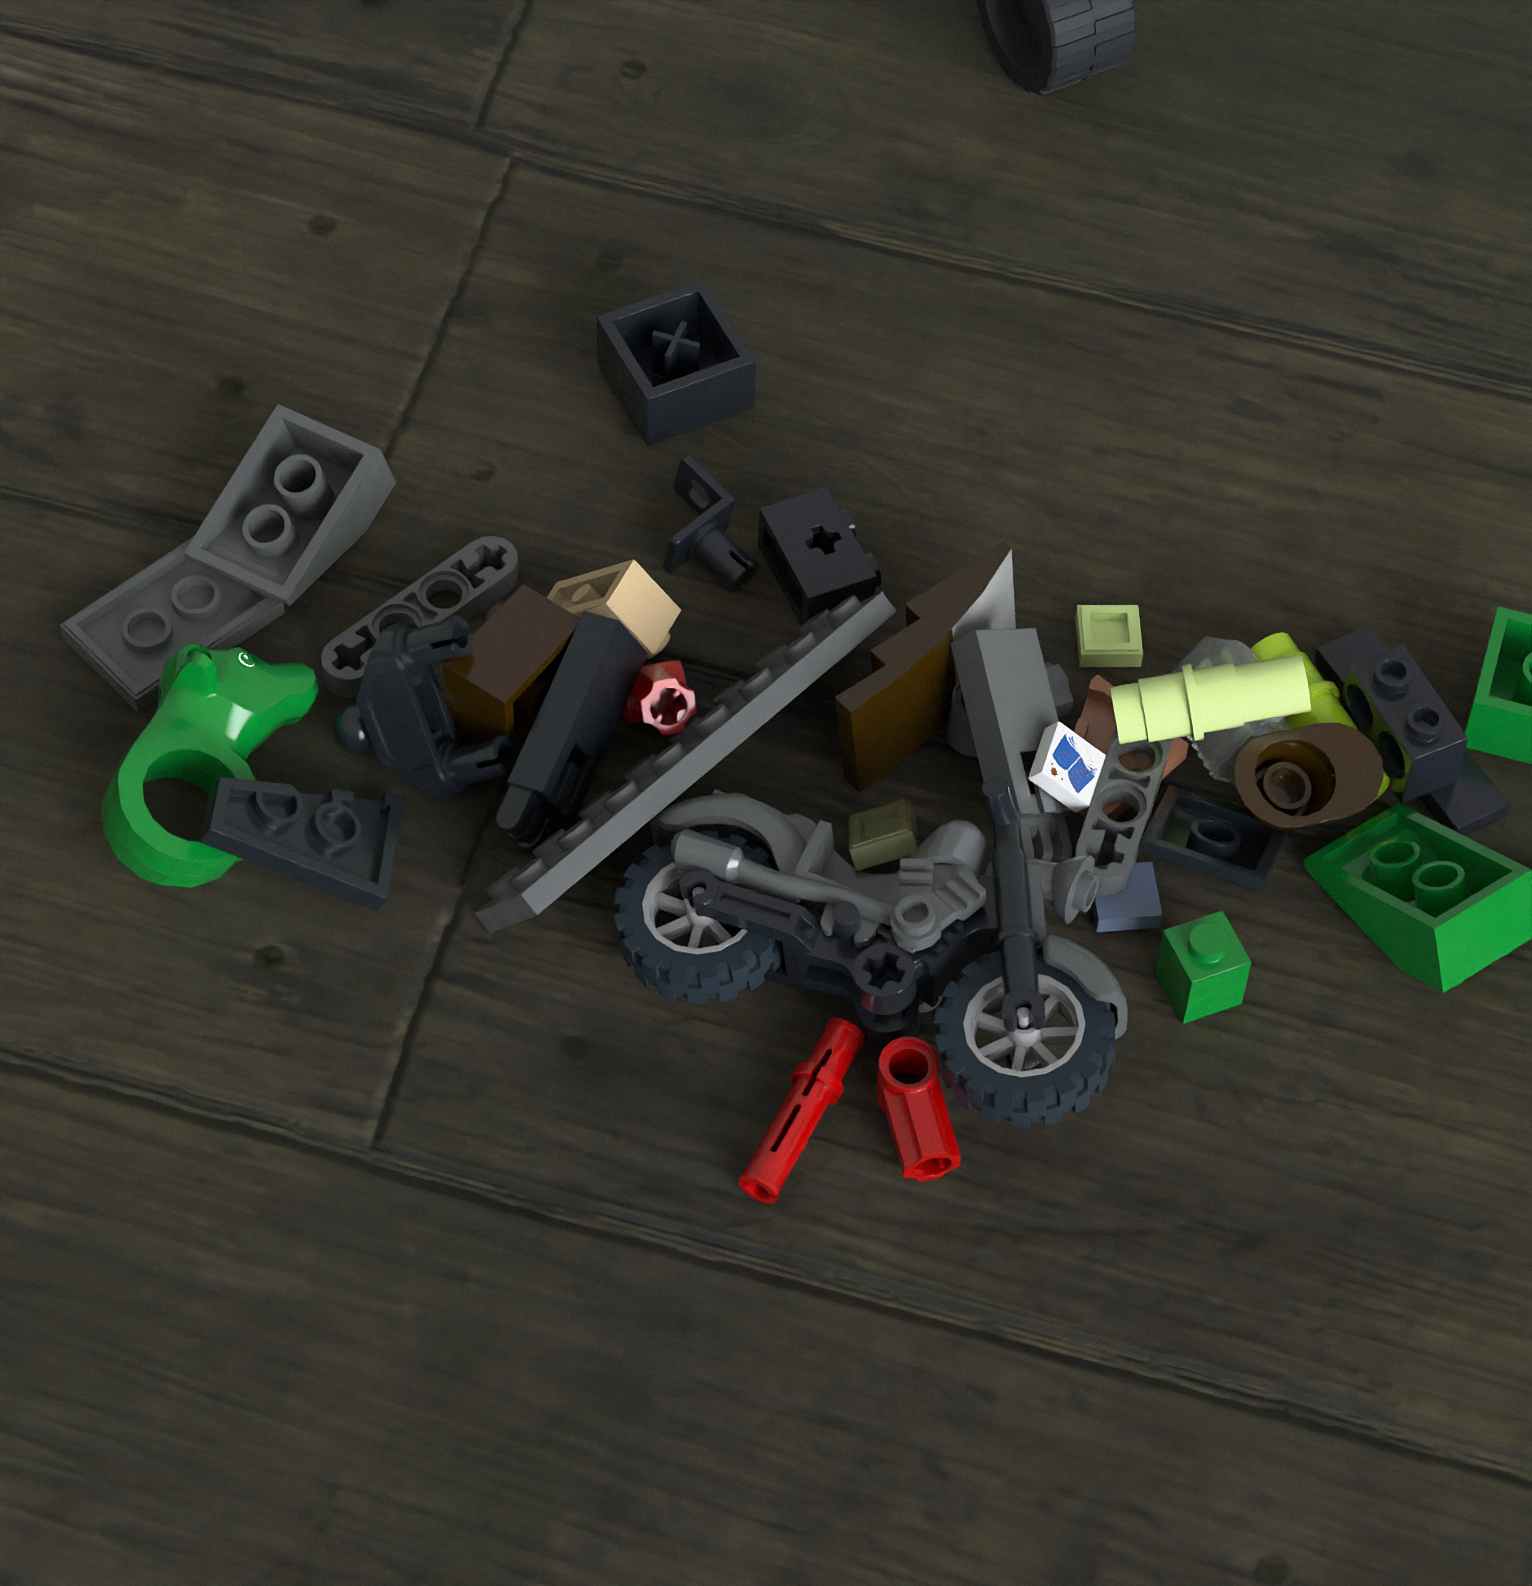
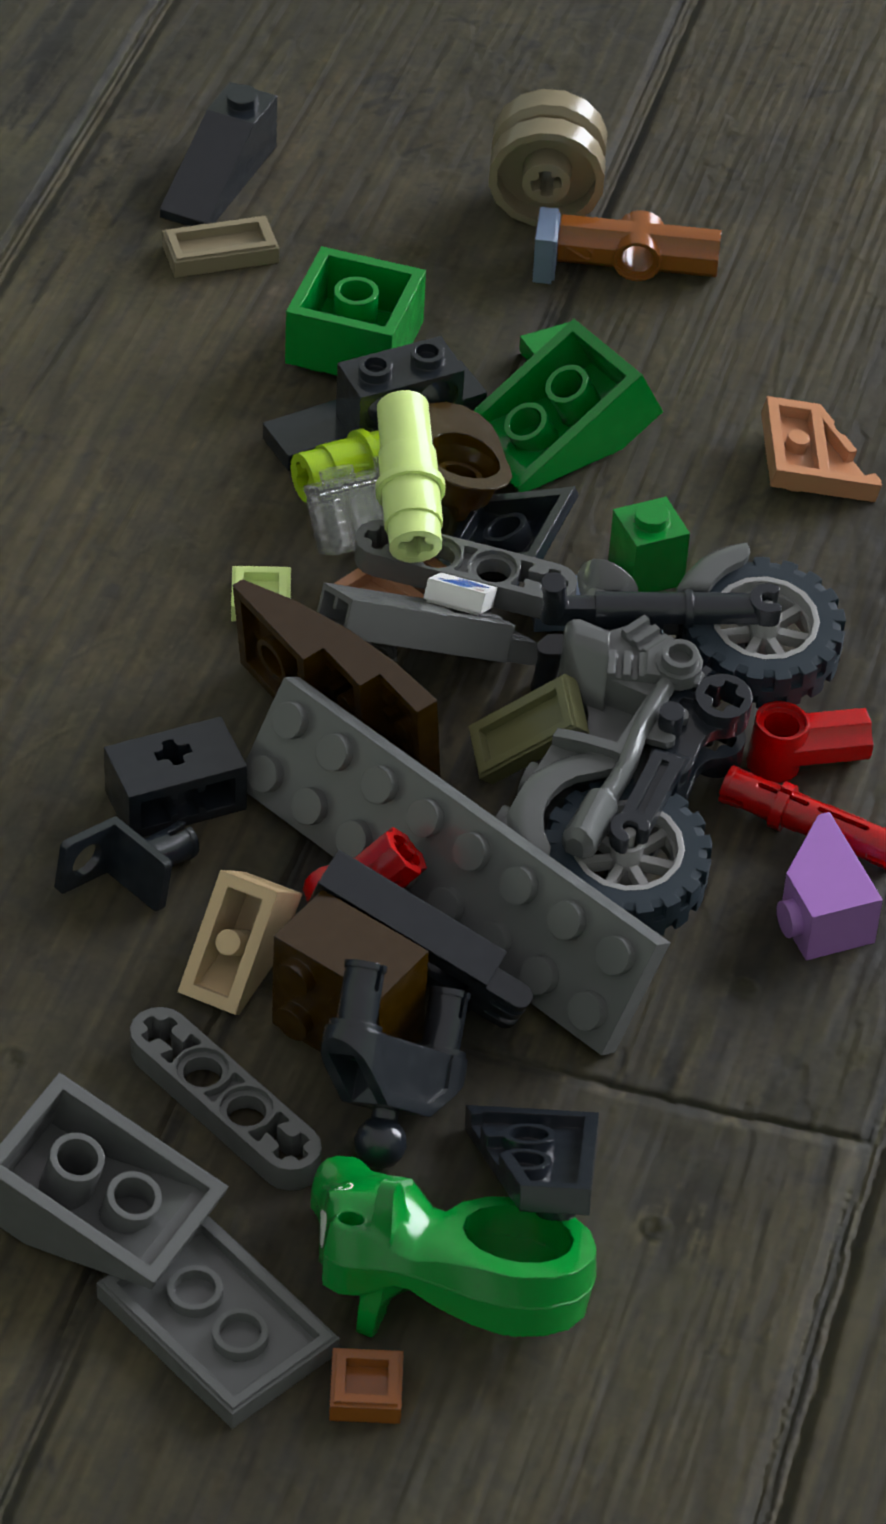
camera: 90 degrees left, 10 degrees down
none -> dark orange tile [329,1348,403,1424]
none -> nougat wing [761,396,882,502]
none -> medium lavender slope [777,812,883,960]

